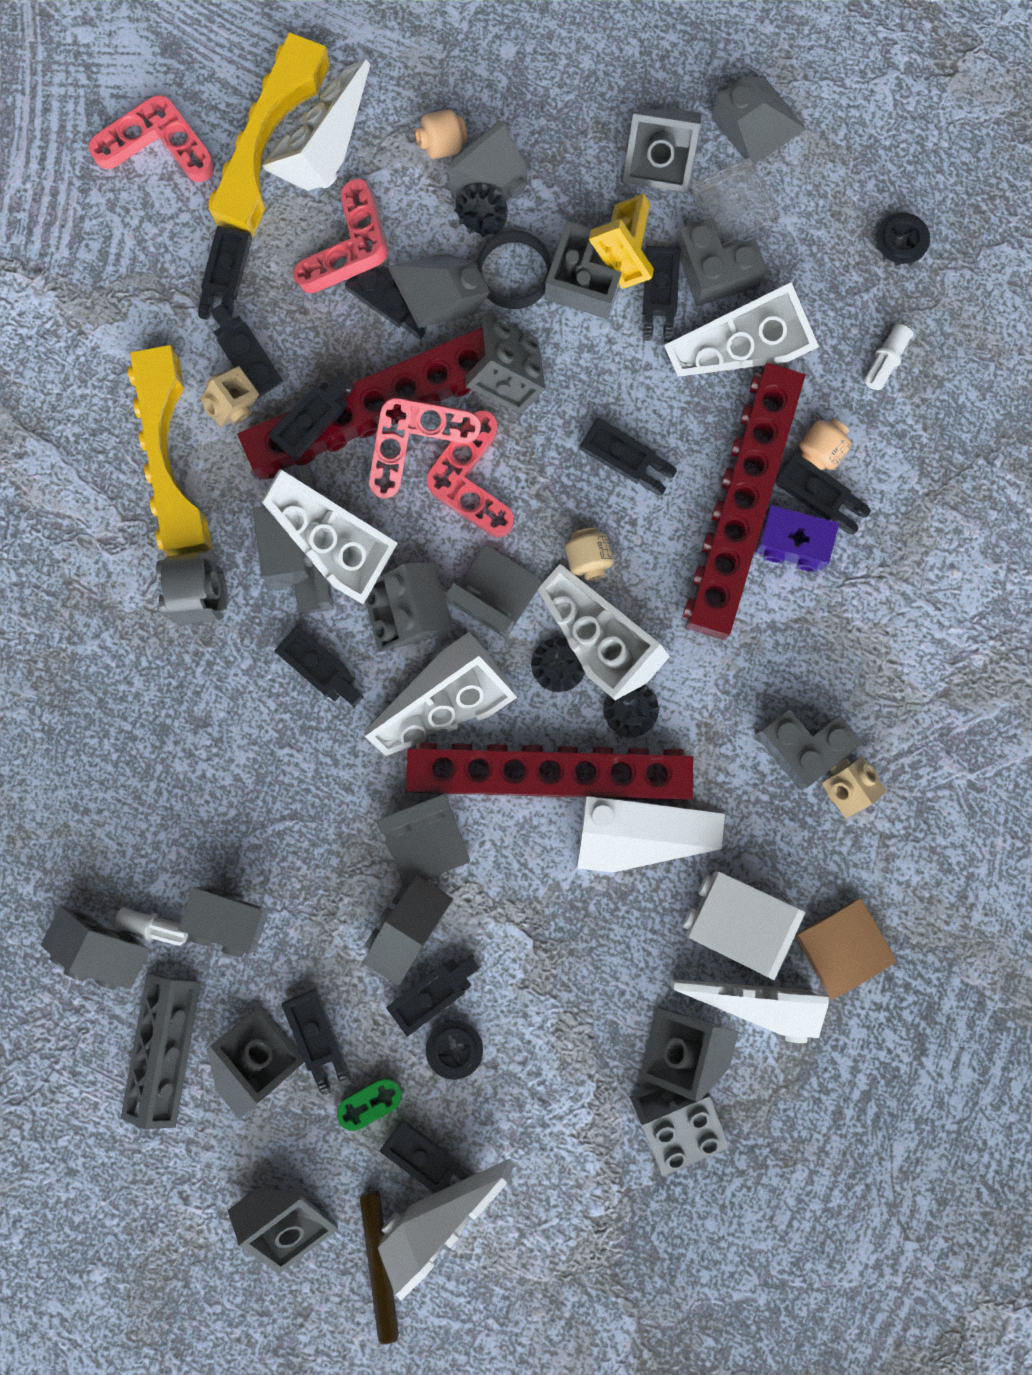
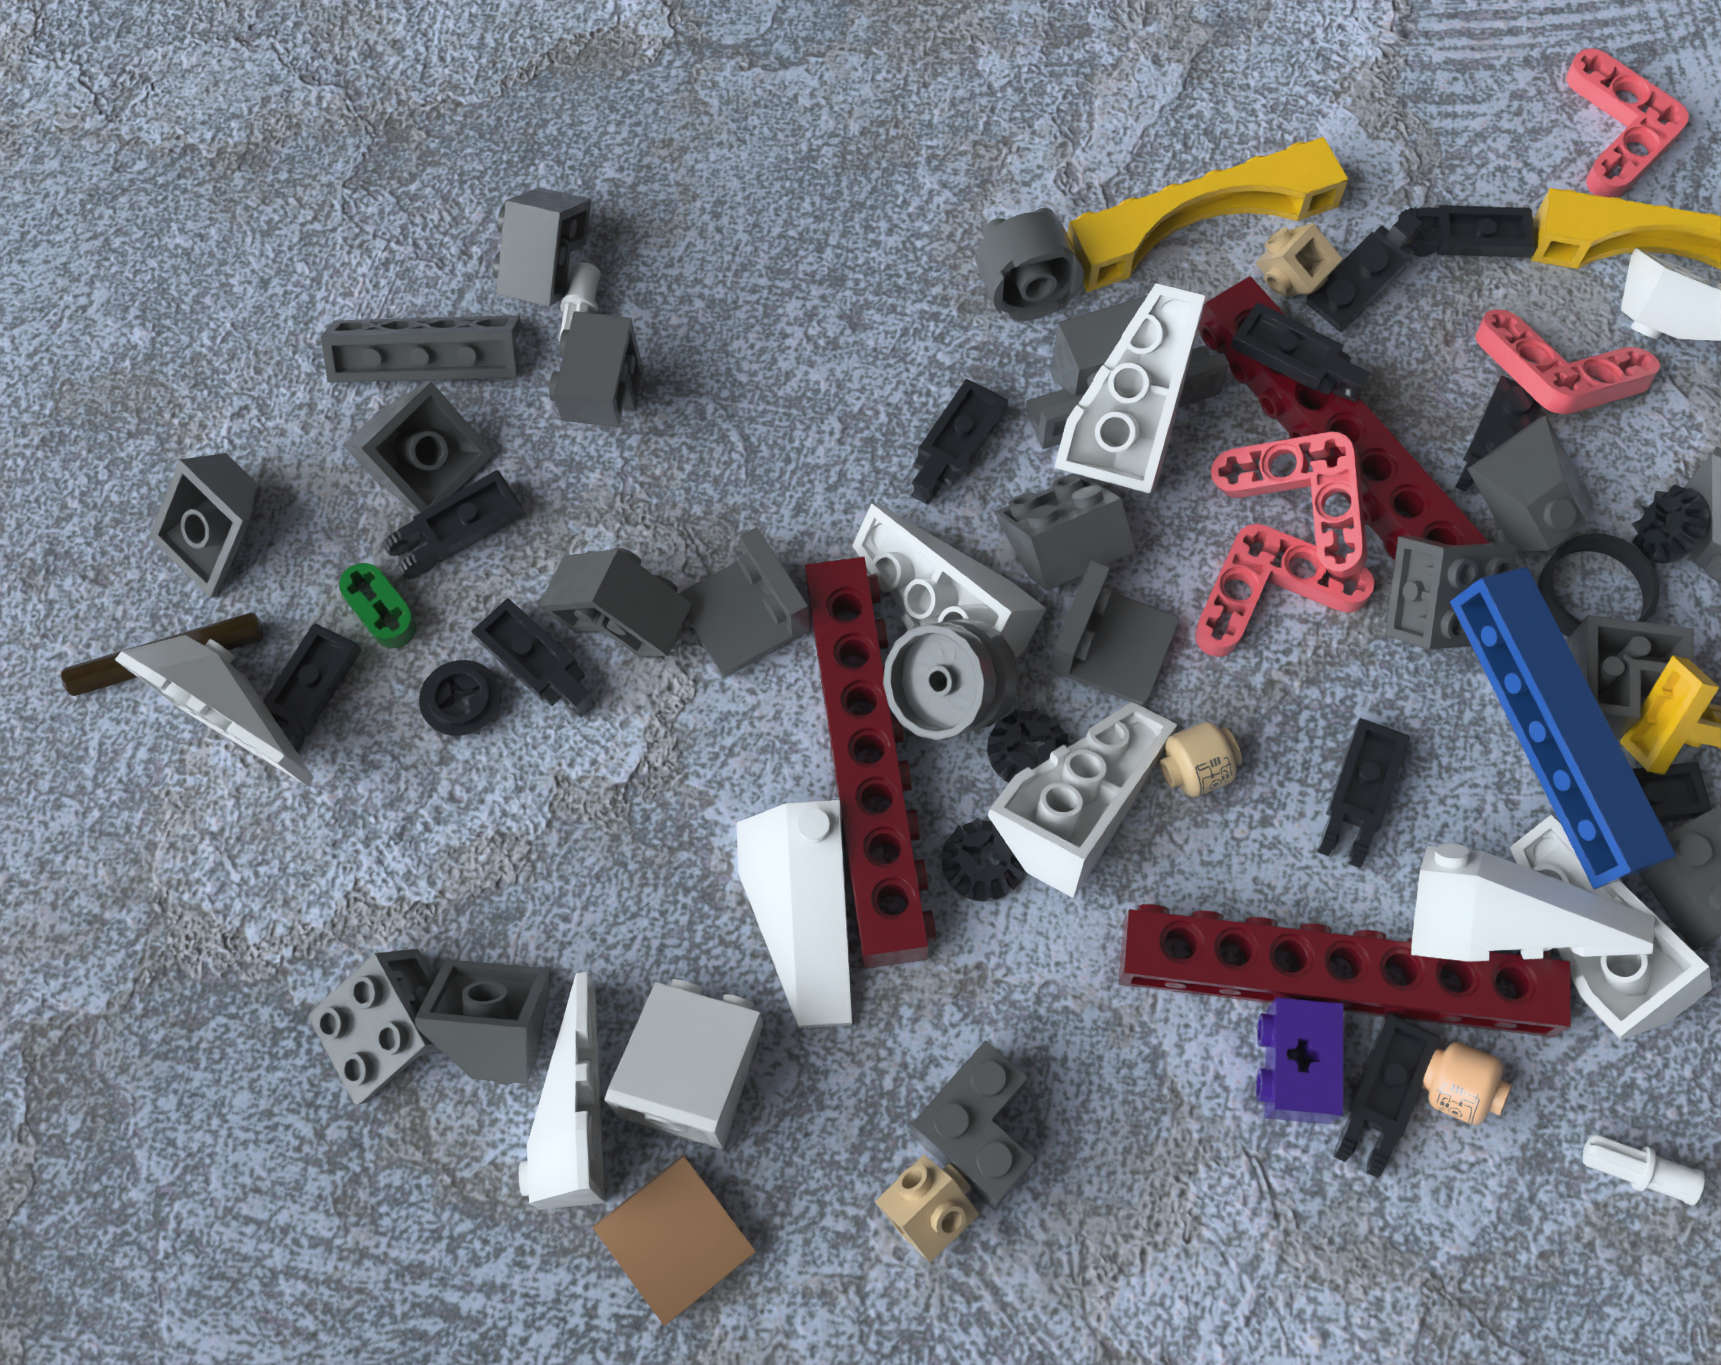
camera: 80 degrees right, 15 degrees down
none -> wheel [883,618,1019,740]
none -> white wedge [1411,843,1655,961]
none -> blue brick [1450,567,1677,889]

